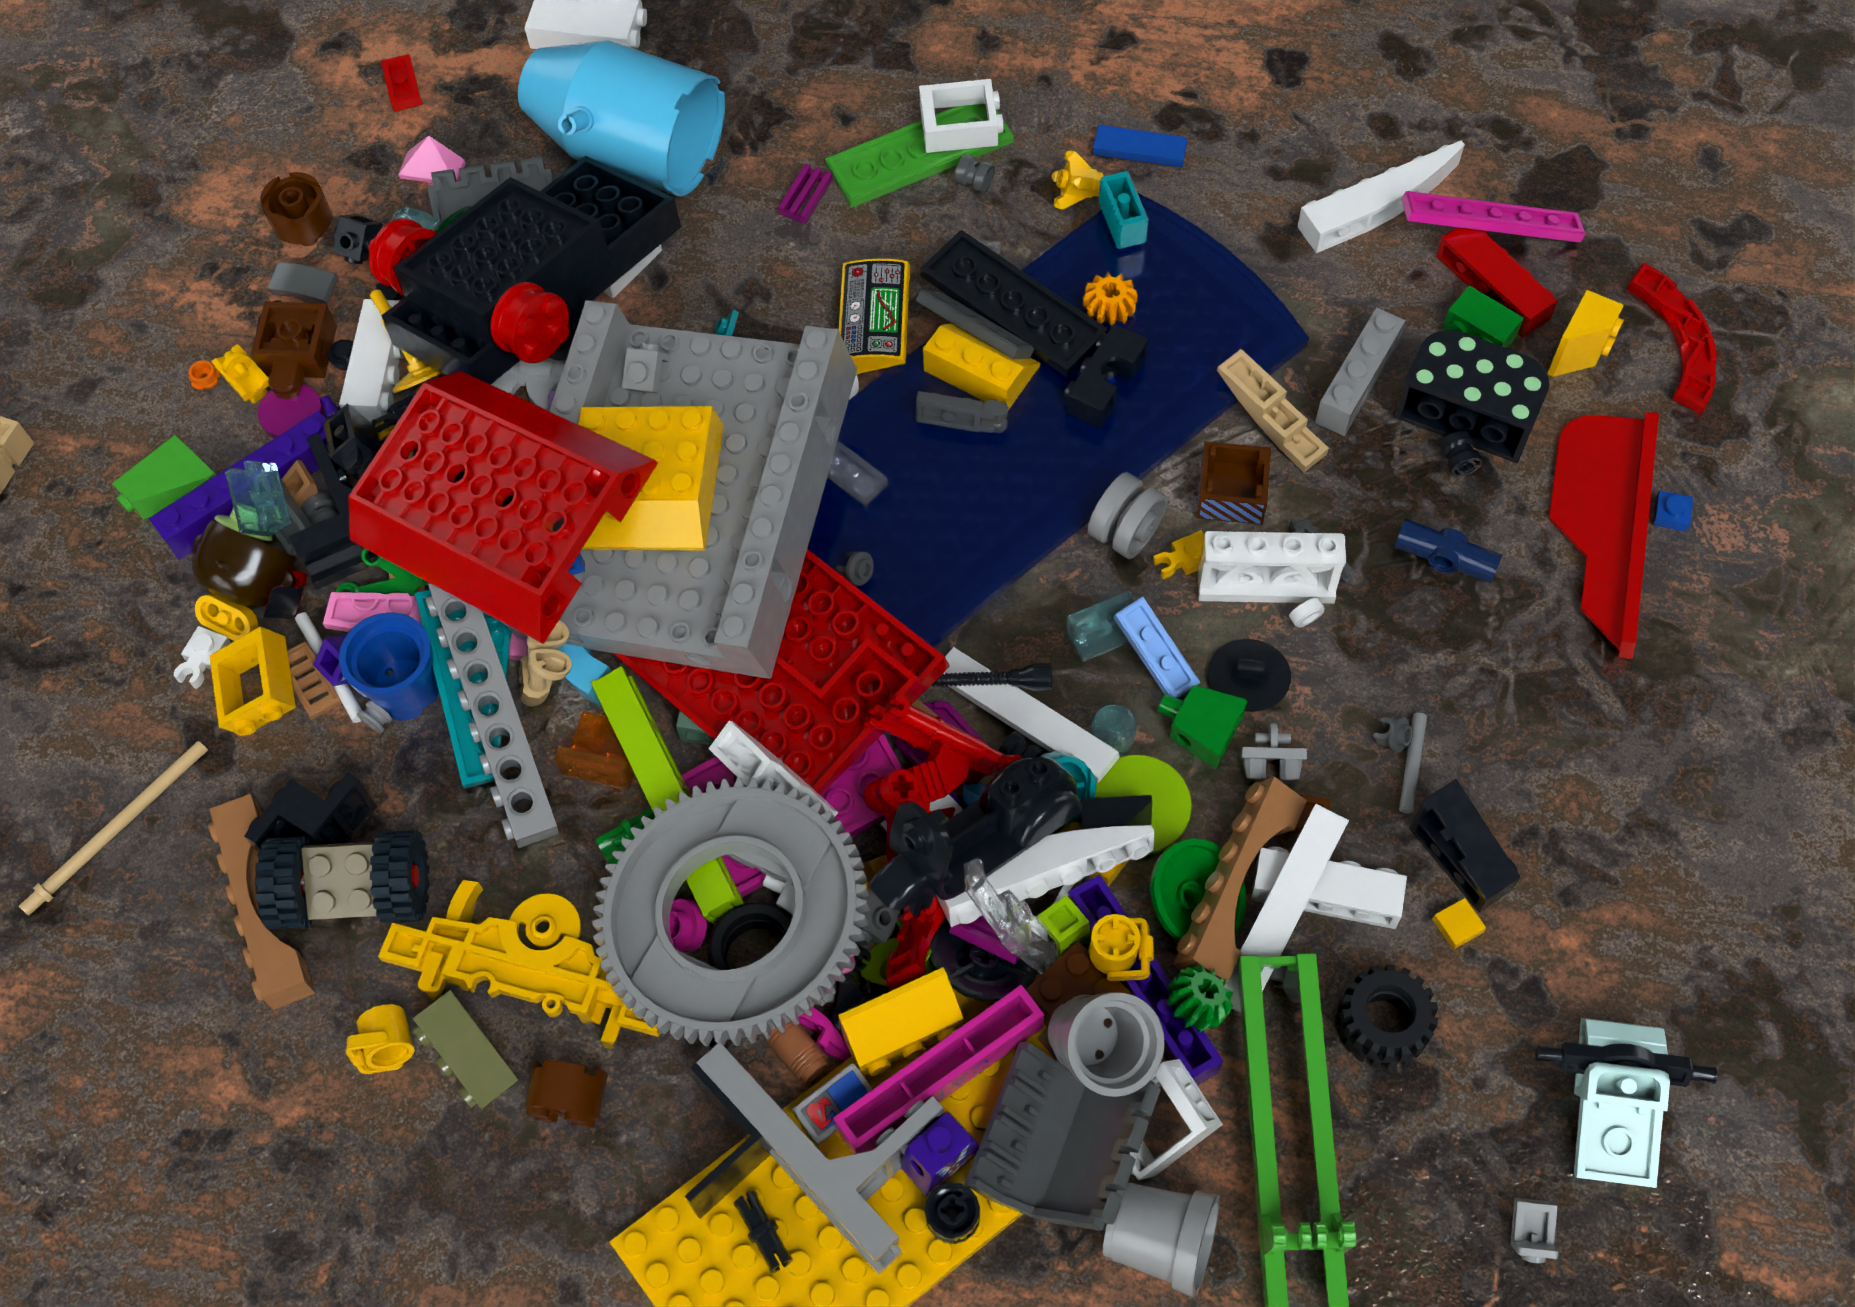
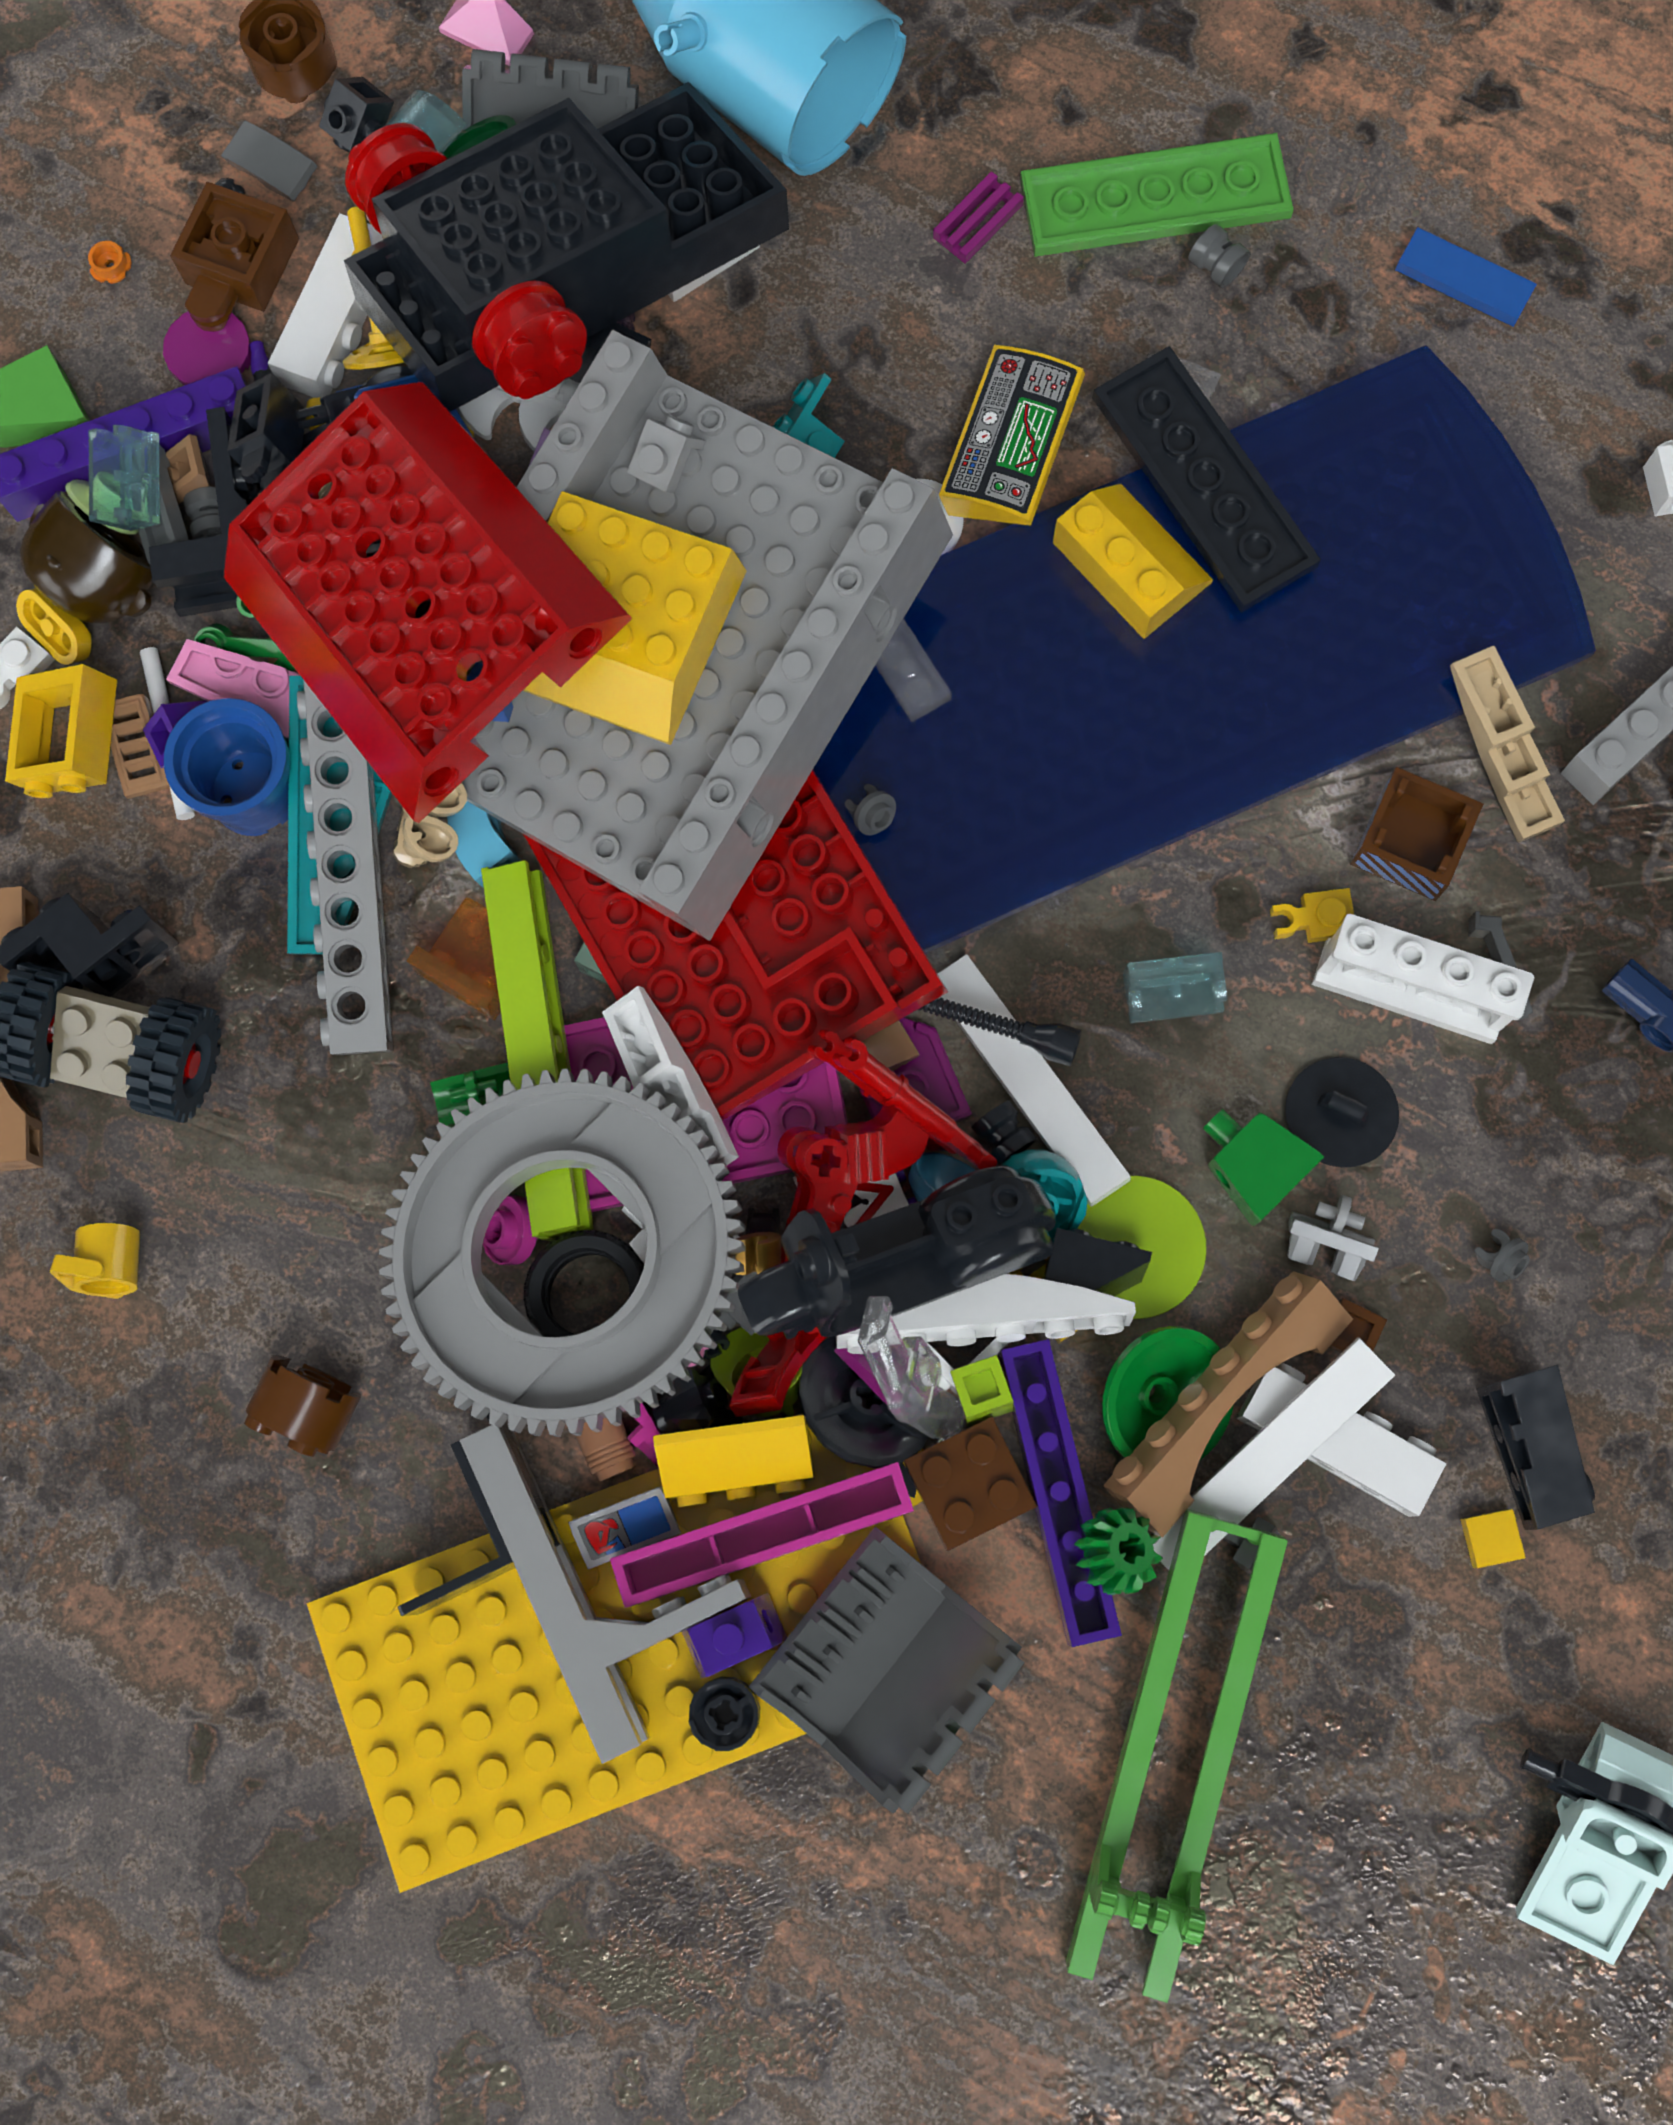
camera: 20 degrees right, 15 degrees up
yellow hips [211,344,270,404] -> none
black piece [263,570,308,619] -> none
black plate [328,340,354,370] -> none
light grey bush [357,700,393,734] -> none
yellow piece [378,880,661,1049] -> none
olive wedge [412,990,519,1109] -> none
black pin [733,1190,793,1273] -> none
dark grey tile [916,290,1034,359] -> none
dark grey hinge [916,391,1009,434] -> none
white window [919,79,1003,153] -> none
light grey piece [1048,992,1164,1097] -> none
yellow rock [1051,150,1104,210] -> none
black arch [1064,323,1149,429] -> none
light orange gear [1083,271,1138,327] -> none
light grey wheel [1087,472,1168,560] -> none
yellow piece [1089,914,1154,981] -> none
clear light blue head [1091,704,1137,755] -> none
teal brick [1098,171,1149,249] -> none
light grey piece [1103,1183,1220,1298] -> none
light blue tile [1112,596,1201,698] -> none
white window [1129,1059,1223,1181] -> none
white tile [1289,597,1325,628] -> none
black tyre [1336,964,1439,1069] -> none
light grey bar [1399,713,1427,814] -> none
light grey bracket [1510,1198,1559,1263] -> none

